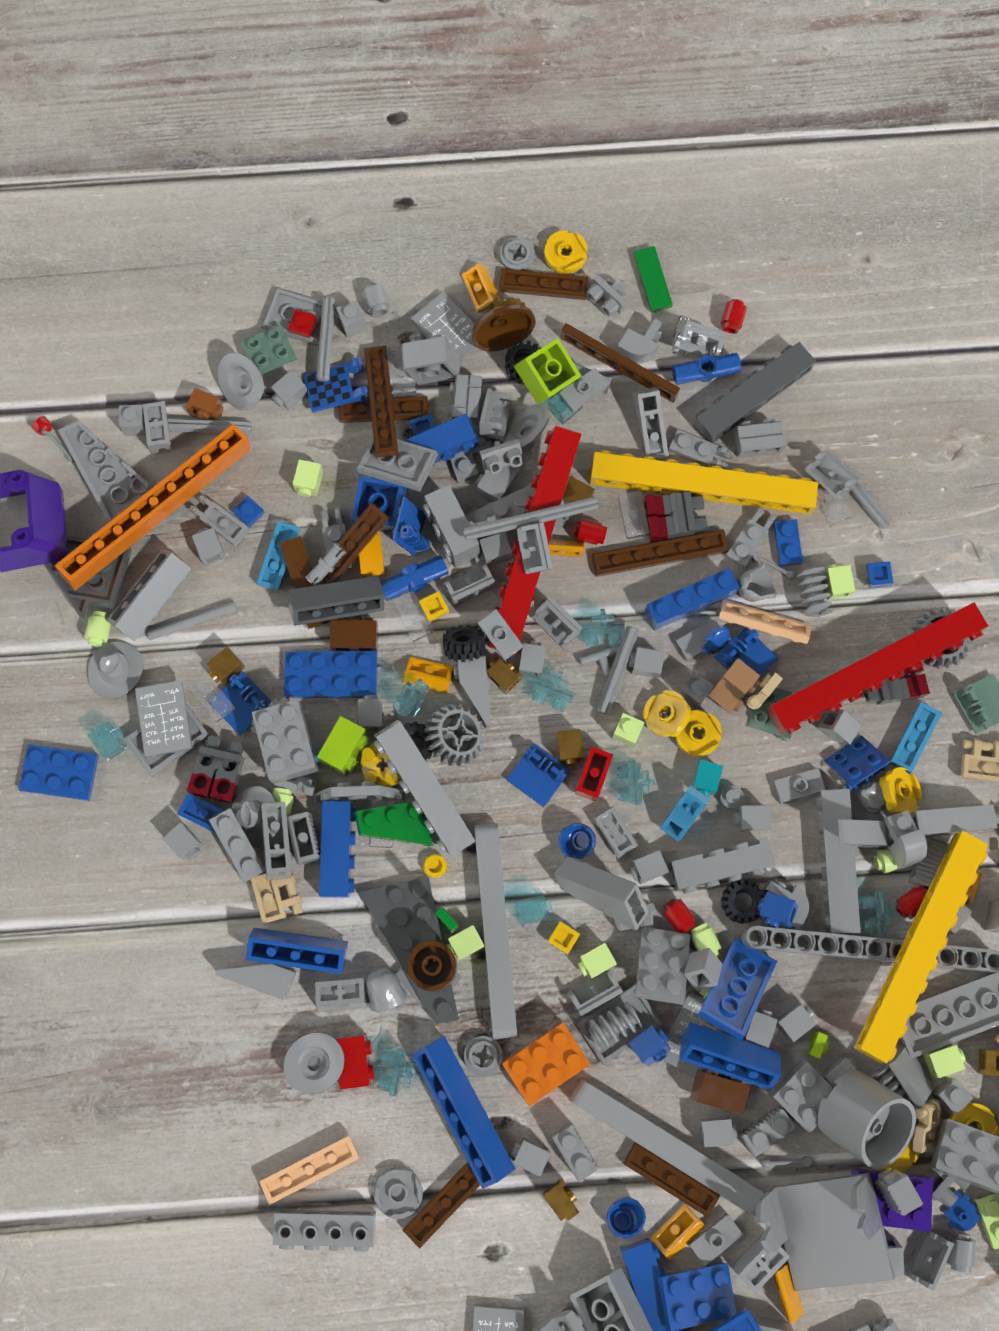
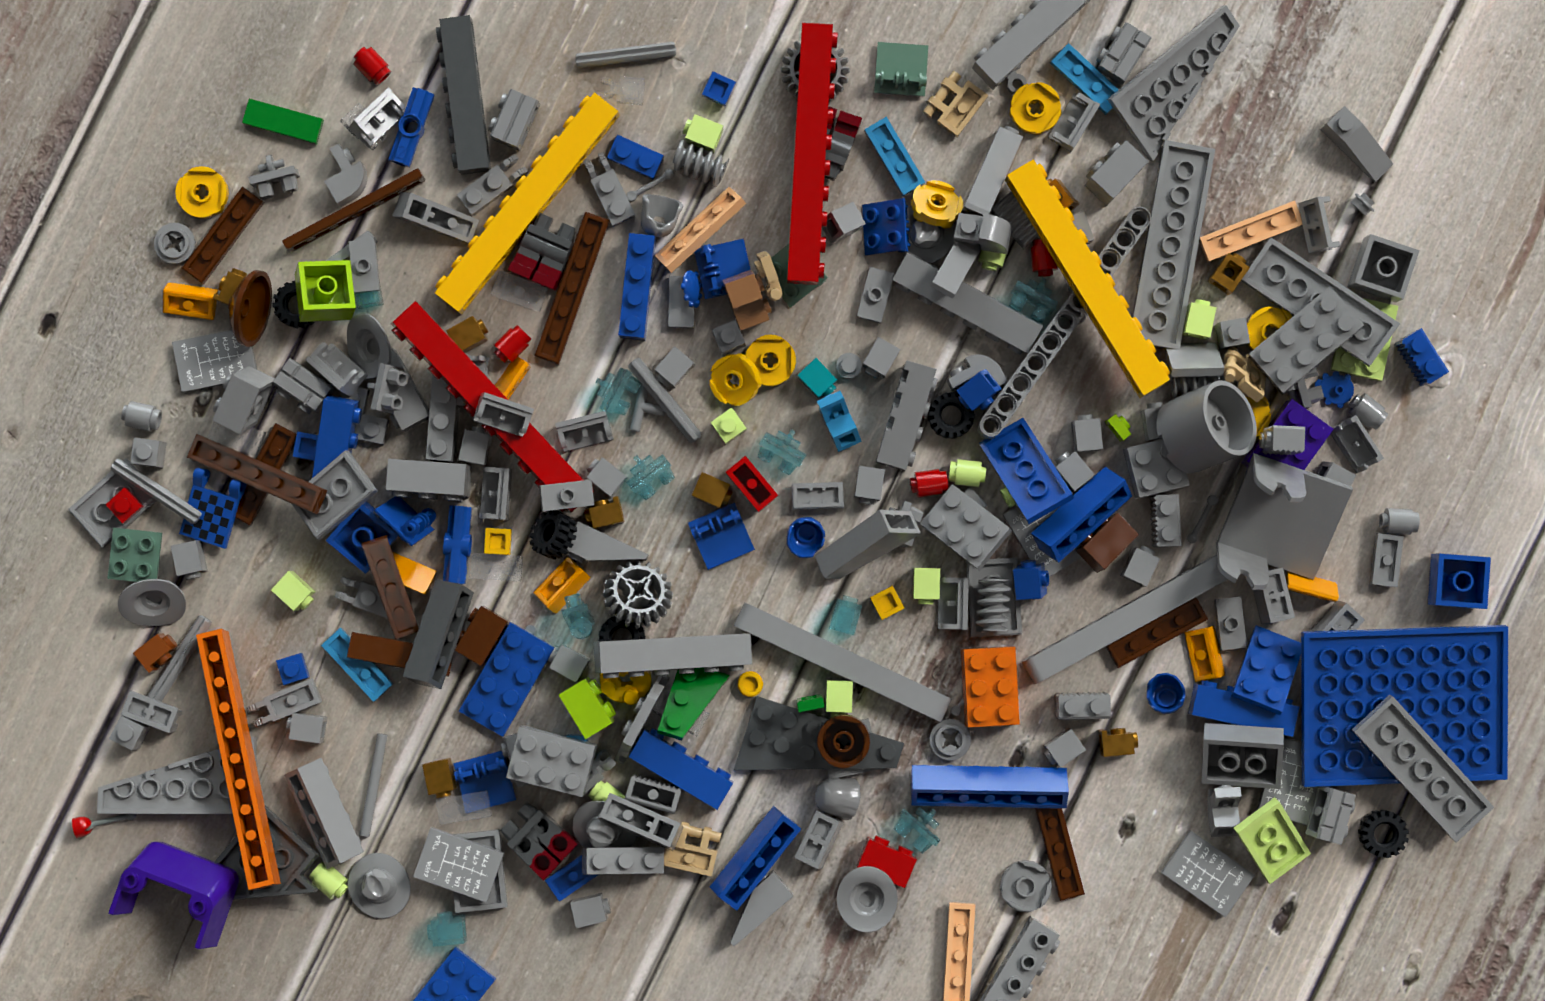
camera: 60 degrees left, 10 degrees up
light grey pin [305,543,347,586] -> none
light grey axle [463,497,598,541] -> none
light grey brick [684,948,722,991] -> none
light grey hinge [805,448,861,500] -> none

